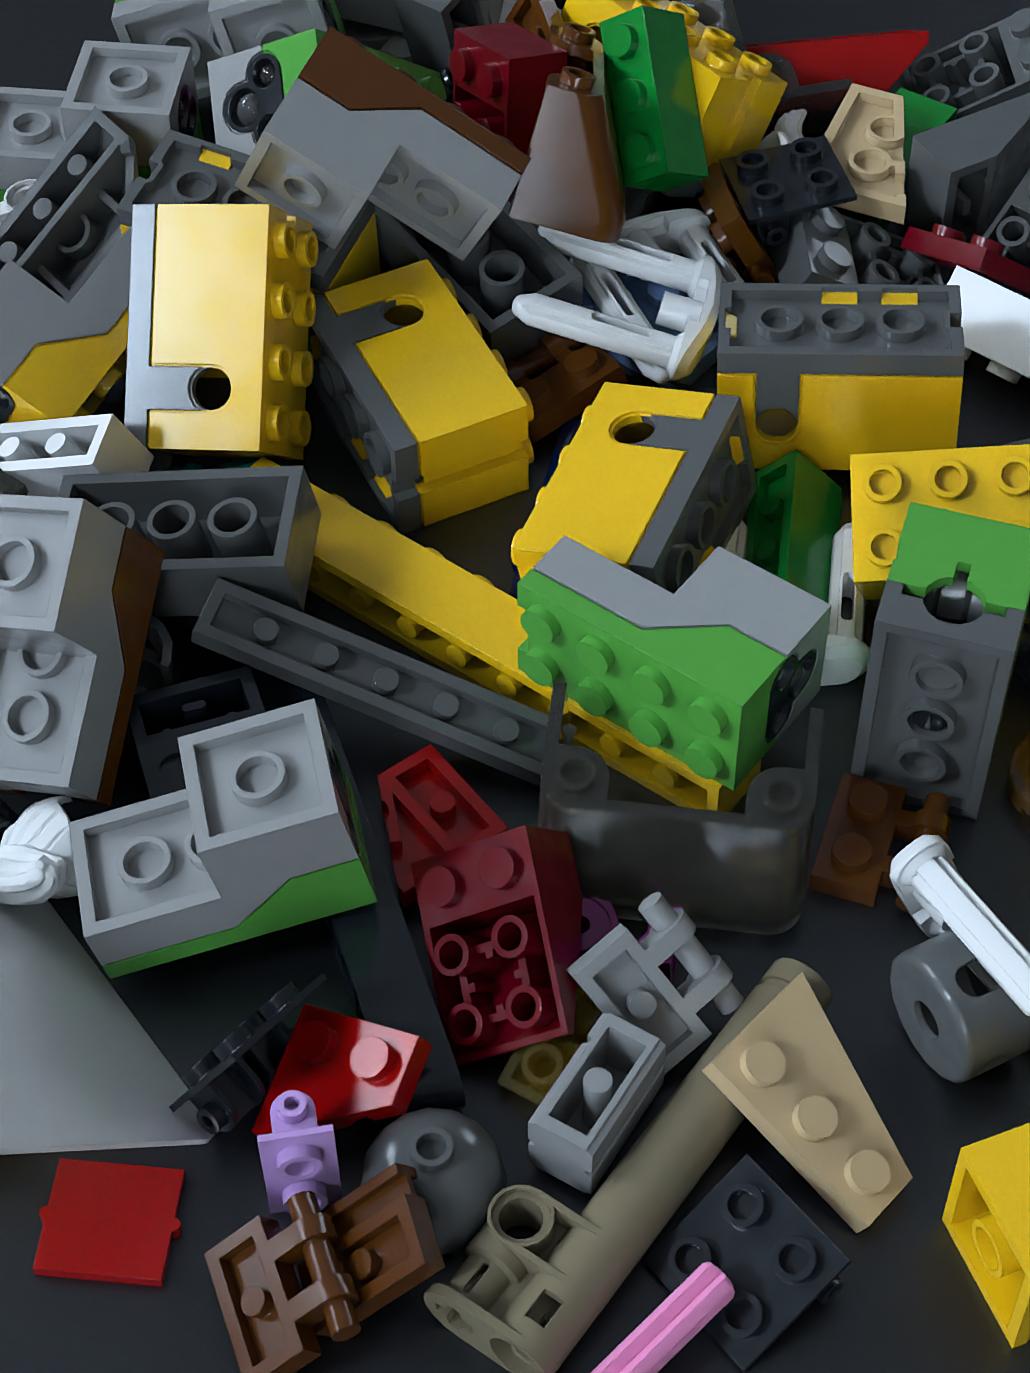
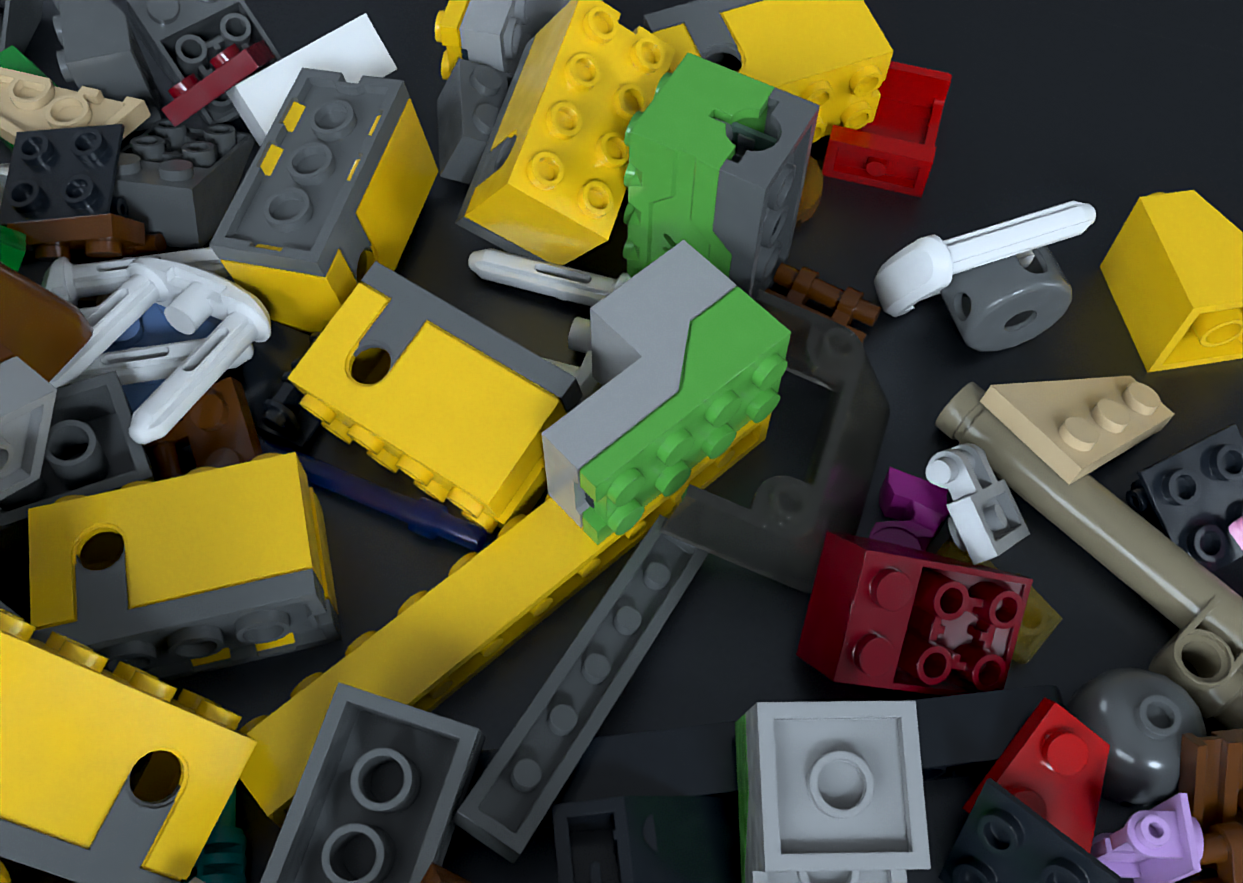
camera: 80 degrees left, 10 degrees up
red wing [377,744,509,908] -> none
light grey brick [528,1012,666,1194] -> none
green panel [745,449,842,603] -> none

